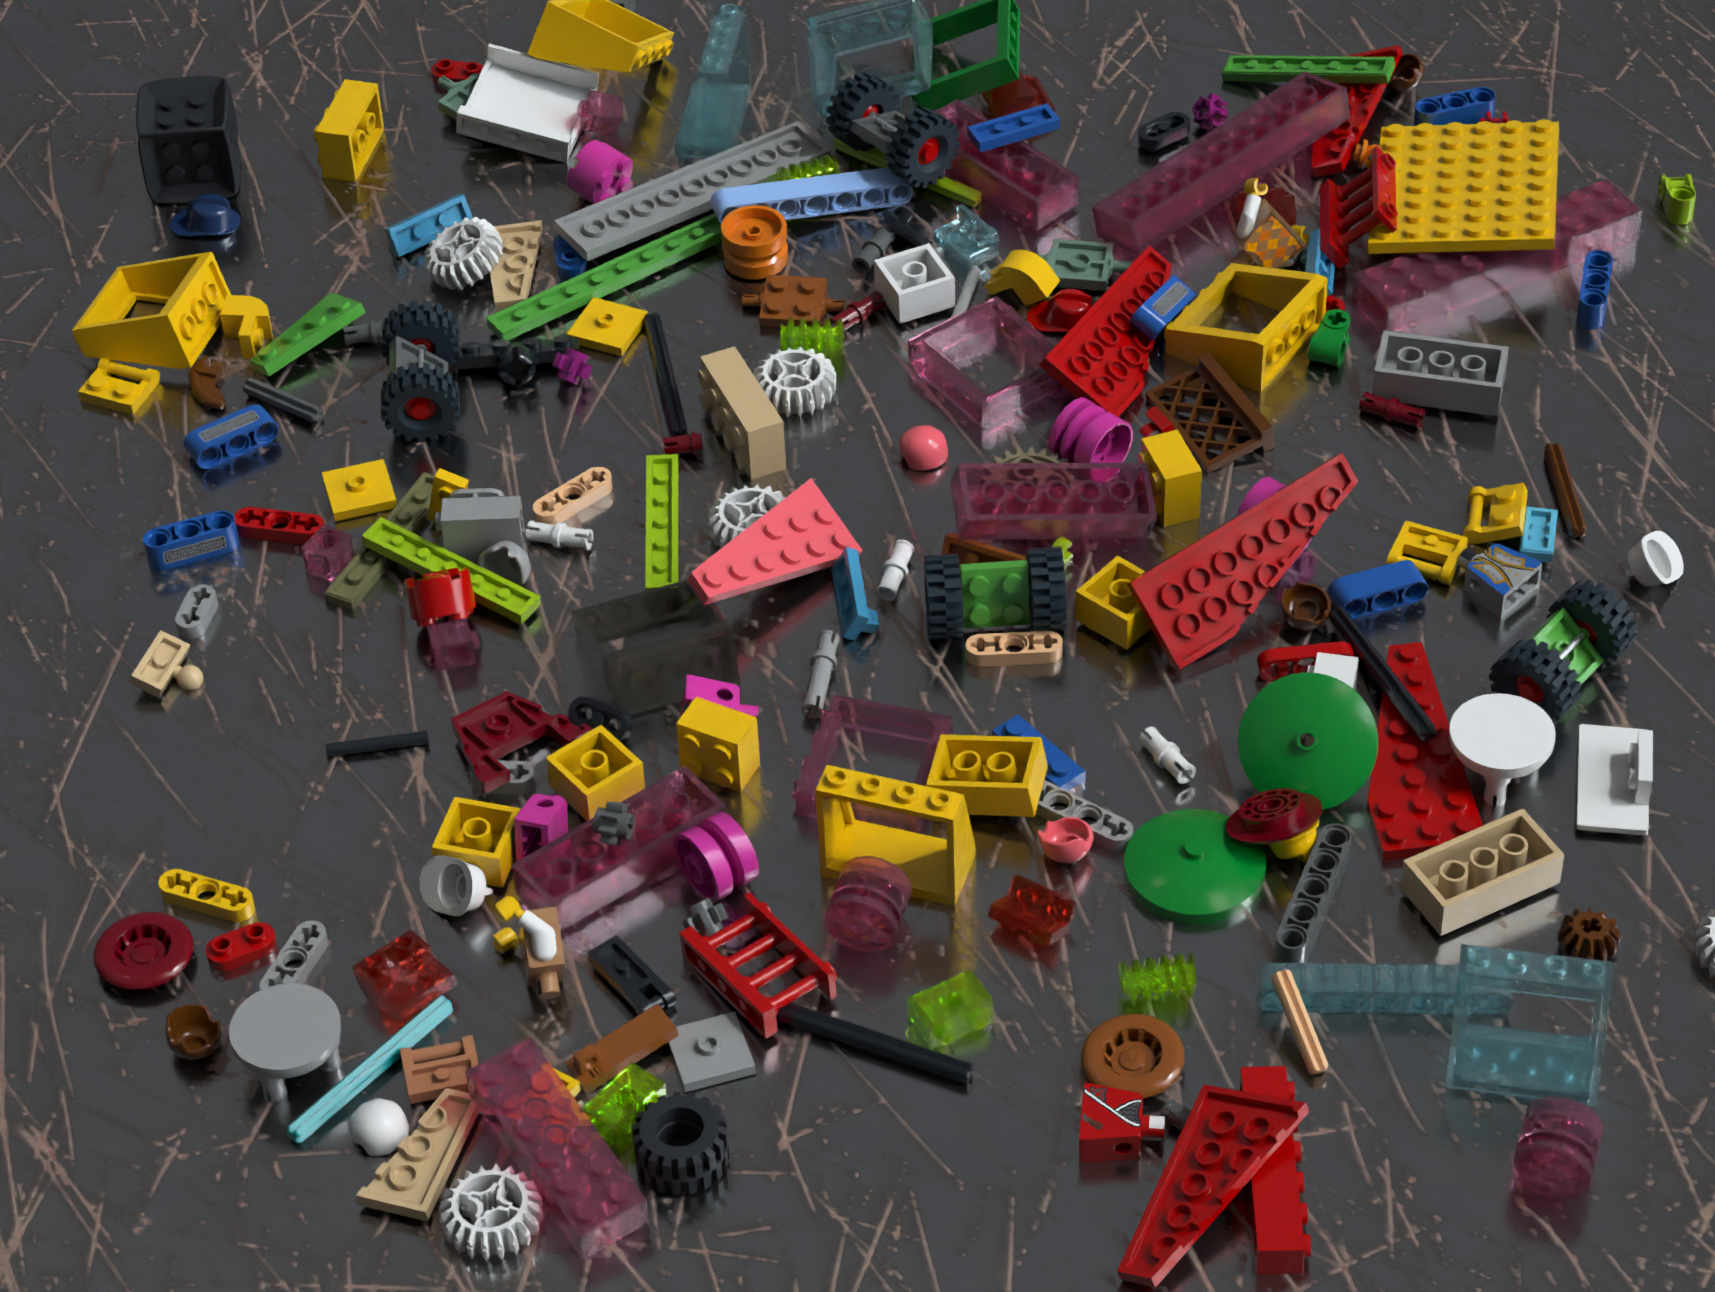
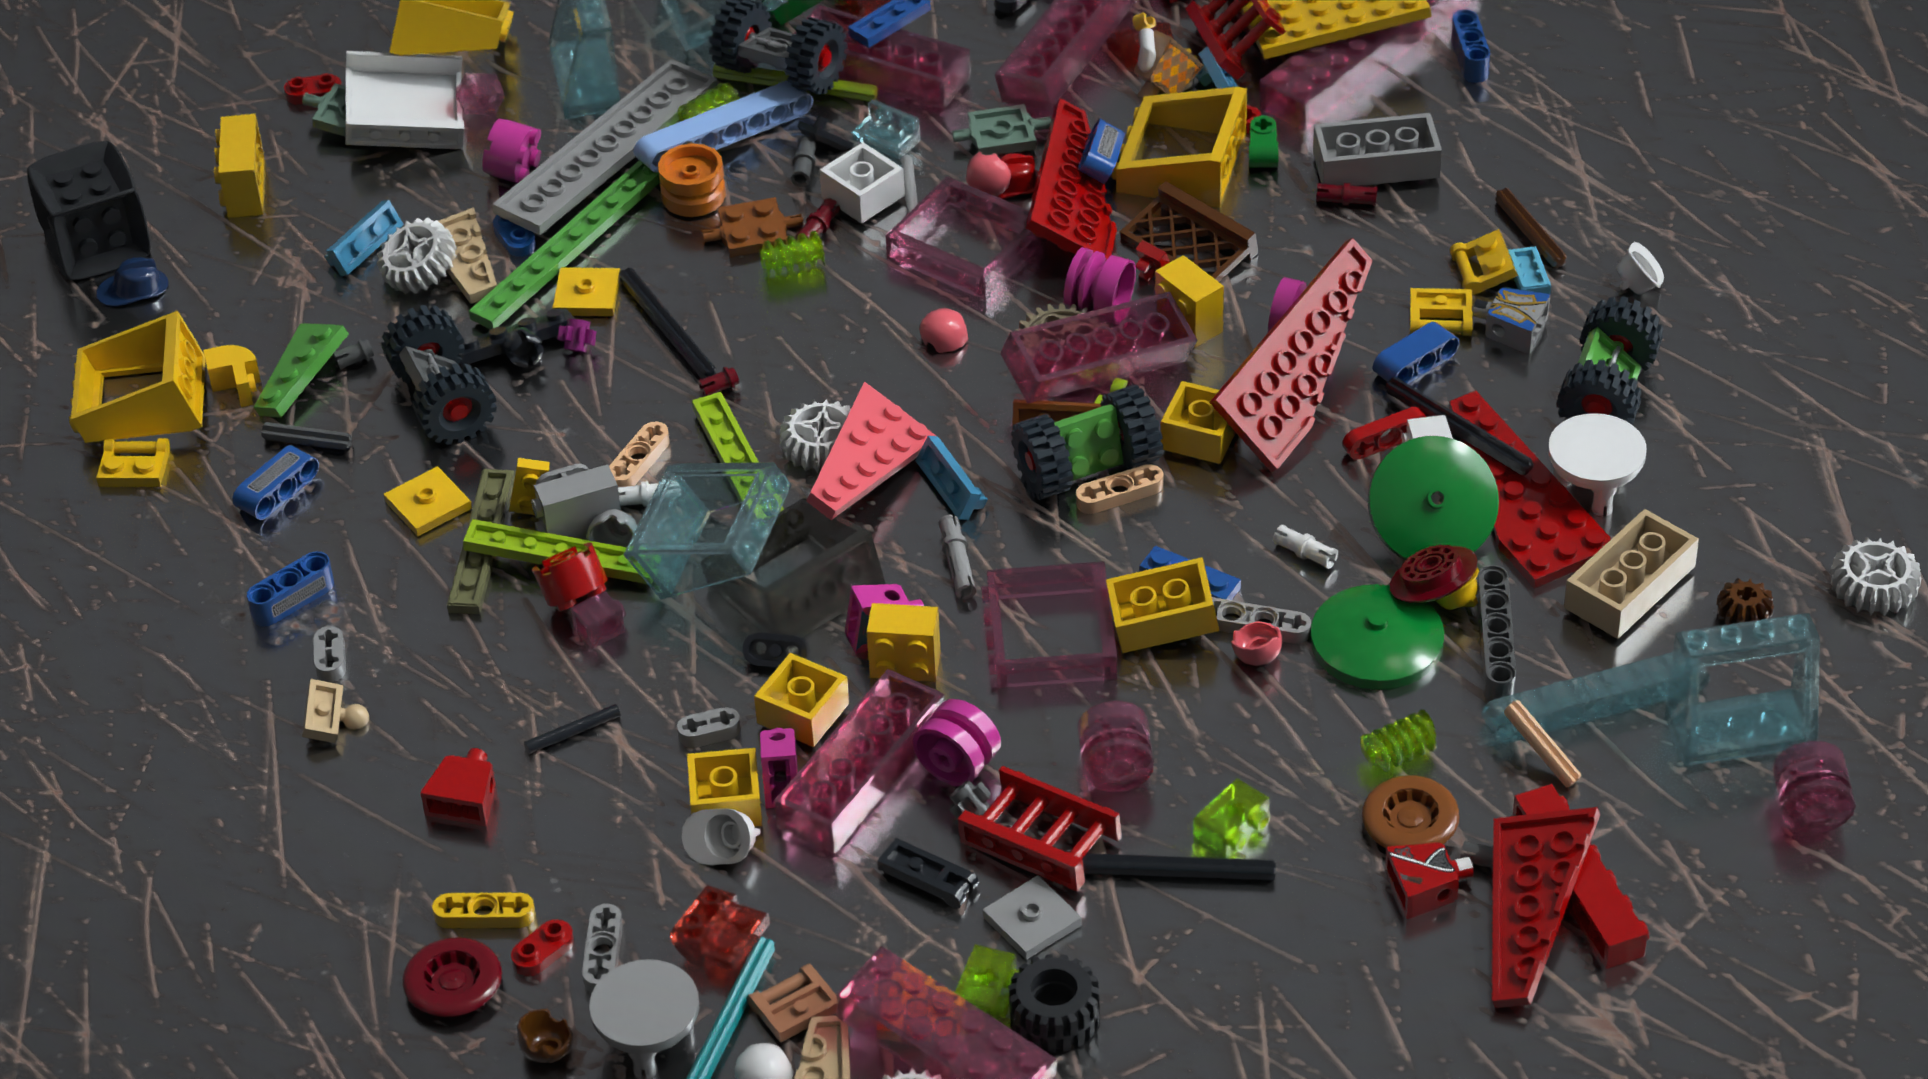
camera: 20 degrees left, 0 degrees up
reddish brown piece [188,355,226,410] -> none
red beam [234,507,326,546] -> none
clear pink brick [301,524,354,582] -> none
dark red wing [451,691,593,794] -> none
torso [493,896,565,999] -> none
dark orange hinge [565,1004,679,1094] -> none
dark grey gear [592,801,635,846] -> none
tan brick [697,346,786,480] -> none
white gear [753,346,836,417] -> none
yellow windscreen [815,765,976,906] -> none
white pin [876,540,914,601] -> none
yellow brick [984,250,1060,306] -> none
clear red bracket [988,874,1077,946] -> none
reddish brown hair [1280,581,1331,631] -> none
white bracket [1576,724,1653,836] -> none
none -> red torso [420,748,495,826]
none -> clear light blue windscreen [624,462,792,600]
none -> coral hair [966,152,1011,198]

